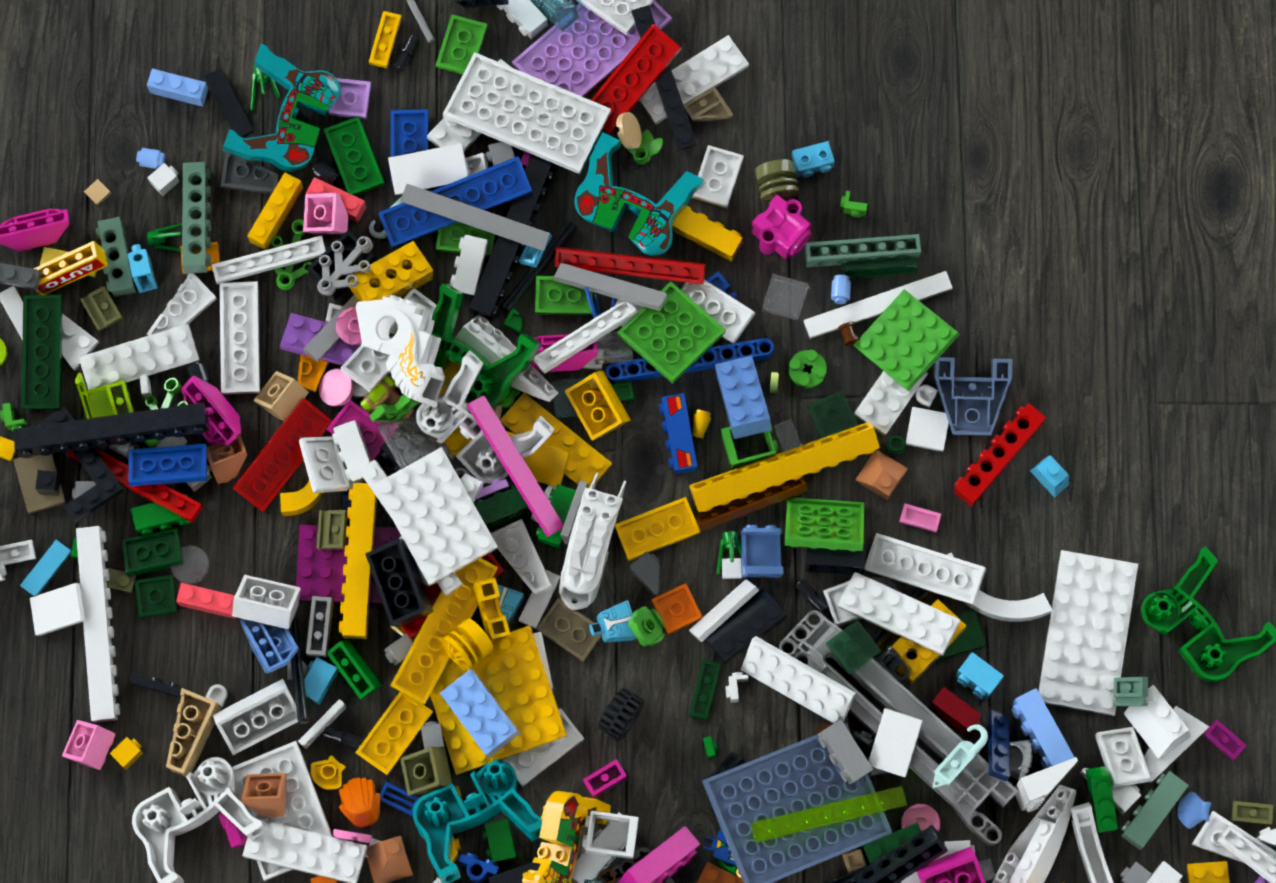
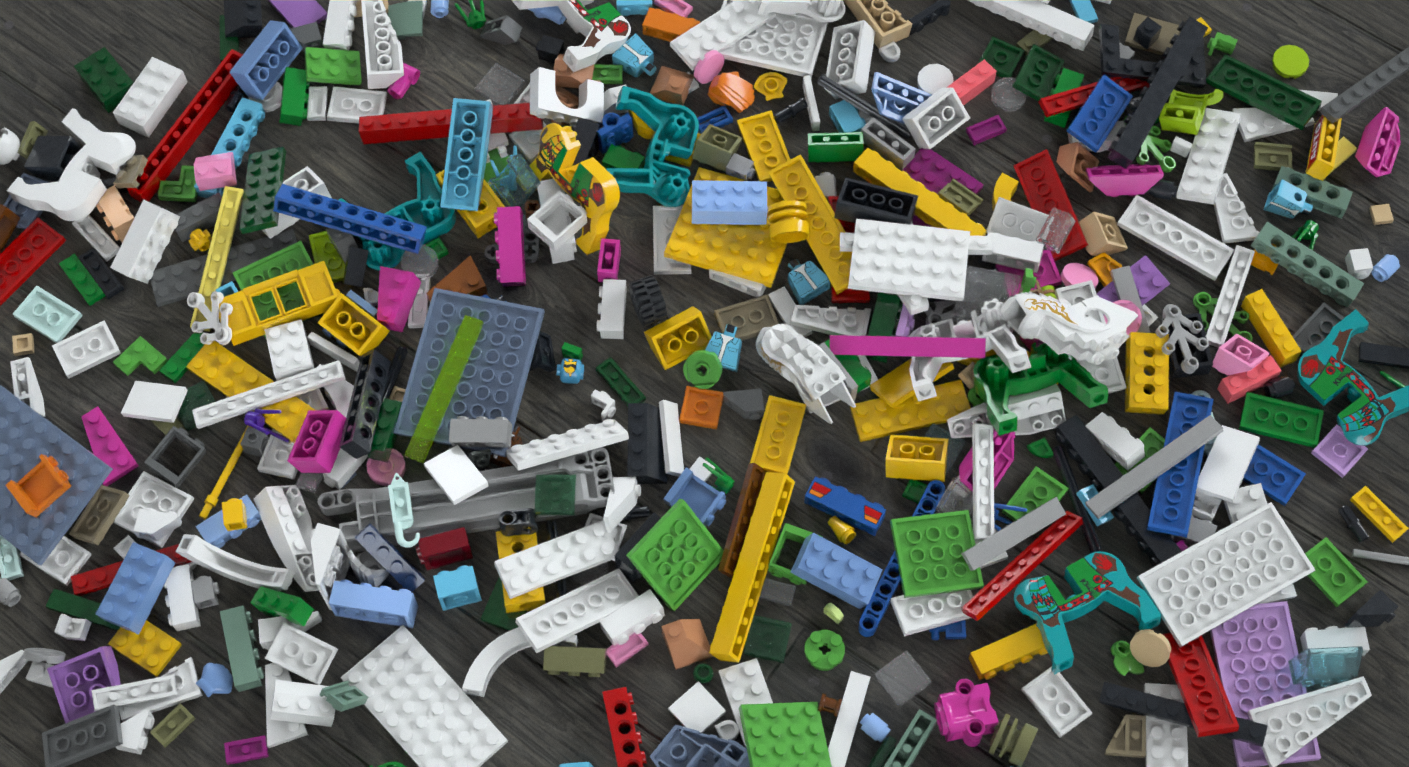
camera: 125 degrees right, 10 degrees down
nougat slope [241,773,287,817] -> none
yellow arch [473,578,510,640] -> none
none -> olive brick [543,645,607,677]
none -> dark azure head [556,358,584,384]
none -> white brick [597,279,627,339]
none -> white brick [599,589,665,646]
none -> white slope [604,477,641,532]
none -> yellow slope [644,306,712,370]
none -> white tile [917,64,954,95]
none -> magenta tile [966,115,1007,145]
none -> clear brick [1036,207,1076,254]

